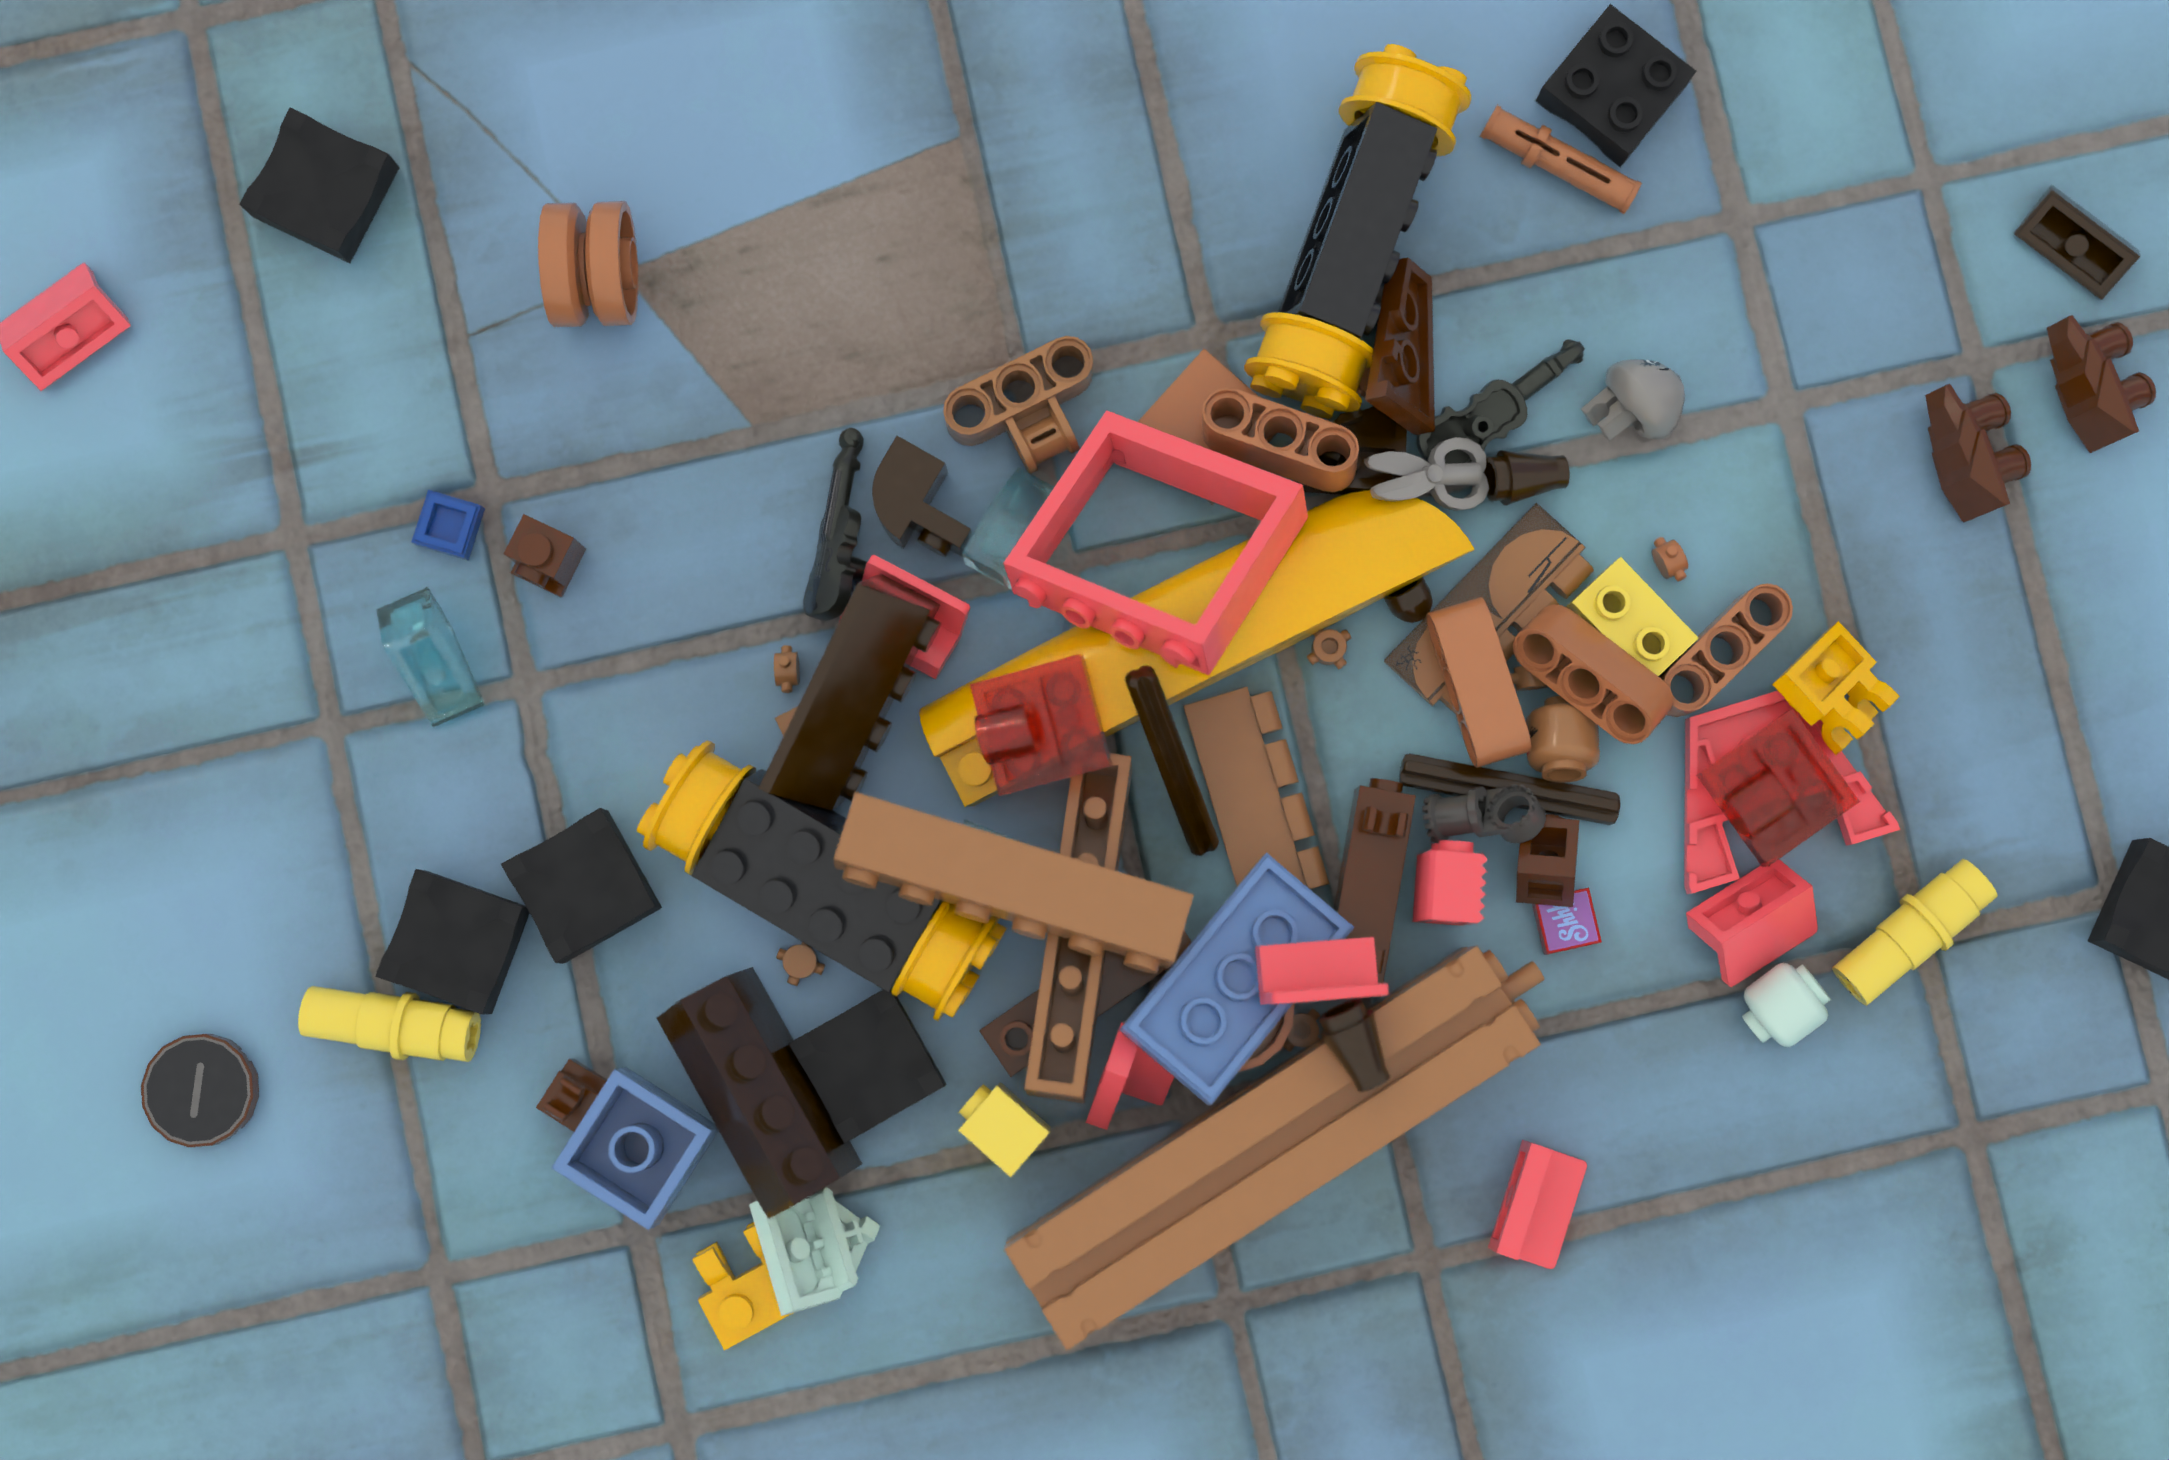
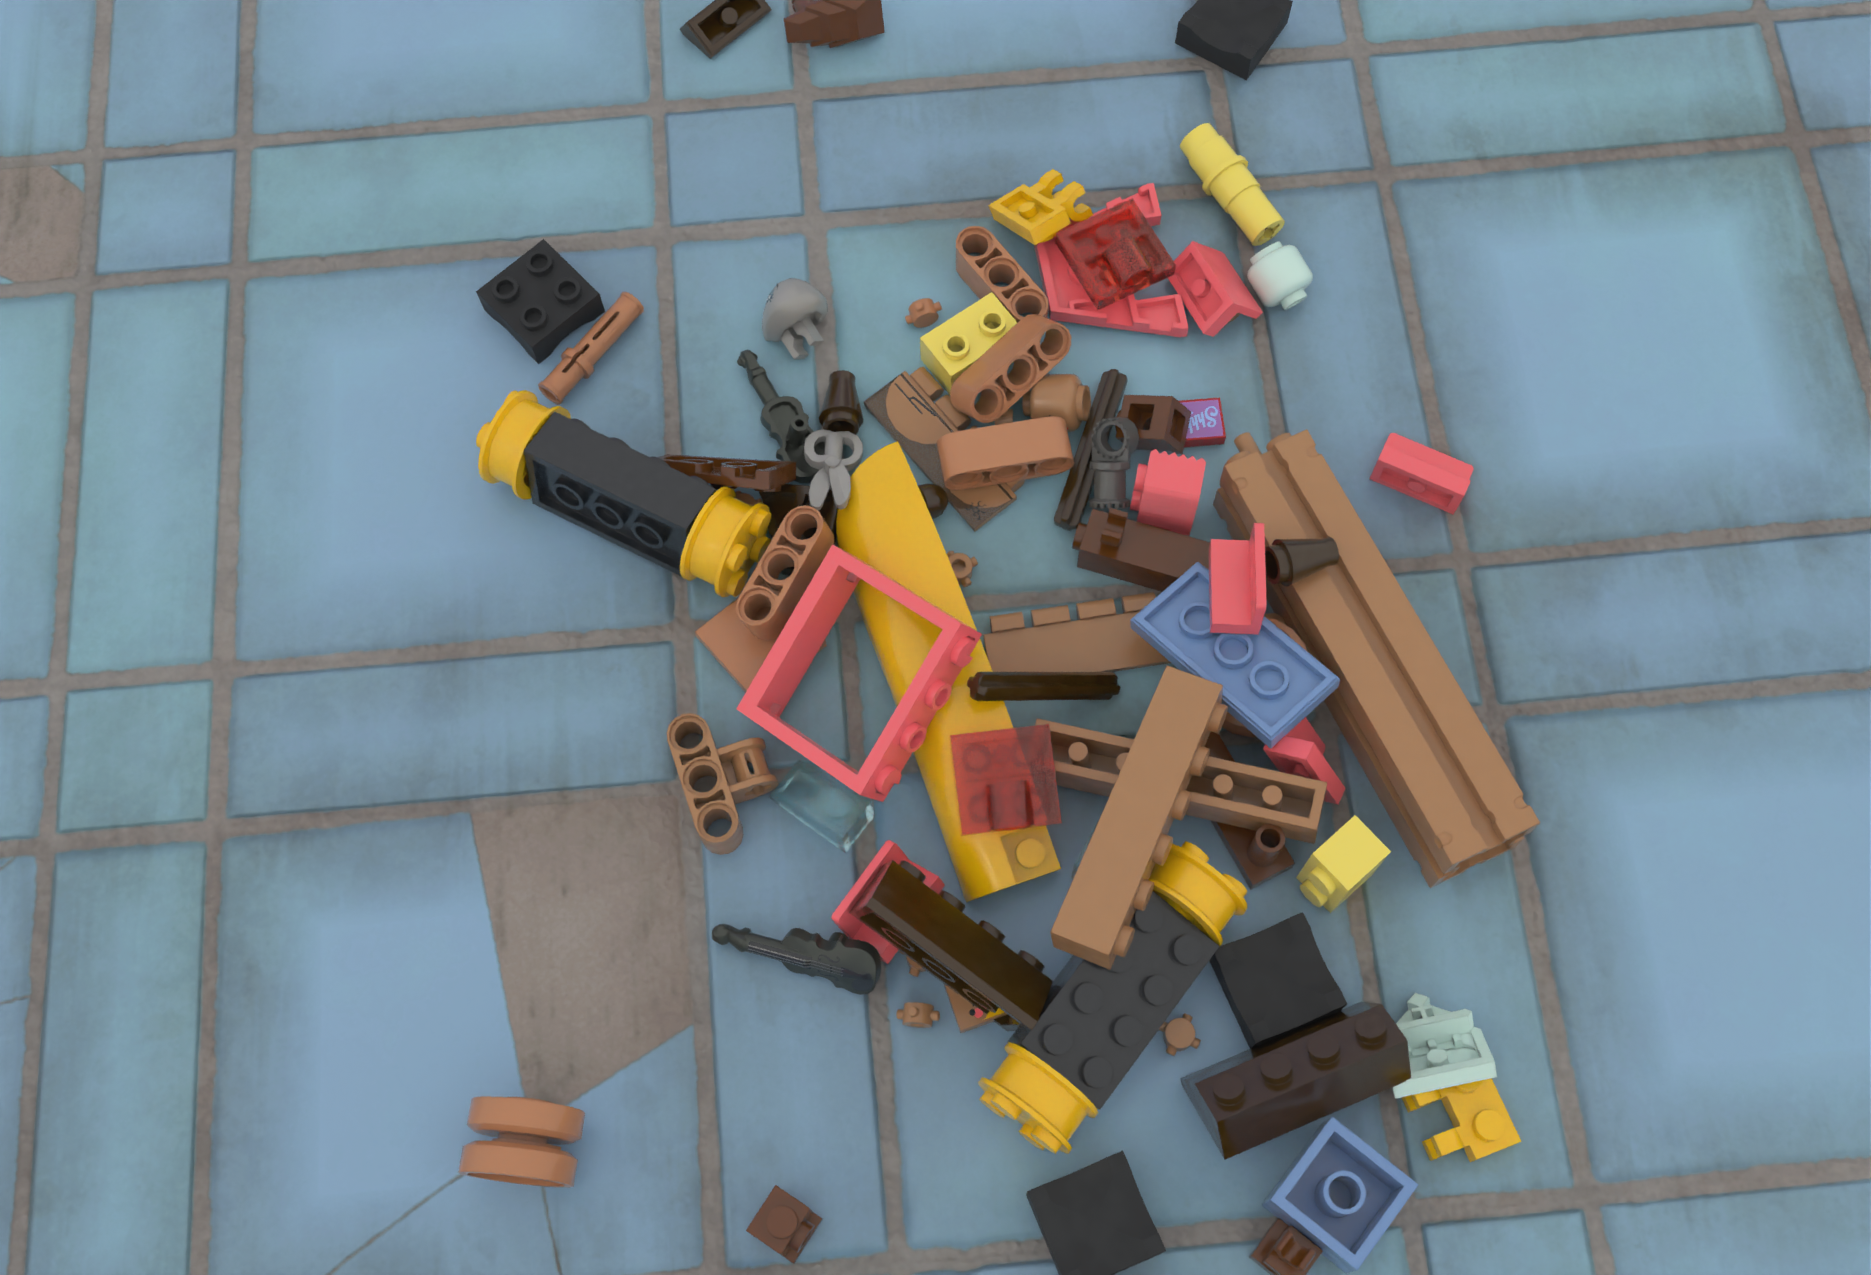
camera: 80 degrees left, 15 degrees down
dark brown brick [872,436,973,557] -> none
reddish brown connector [1925,384,2031,523] -> none

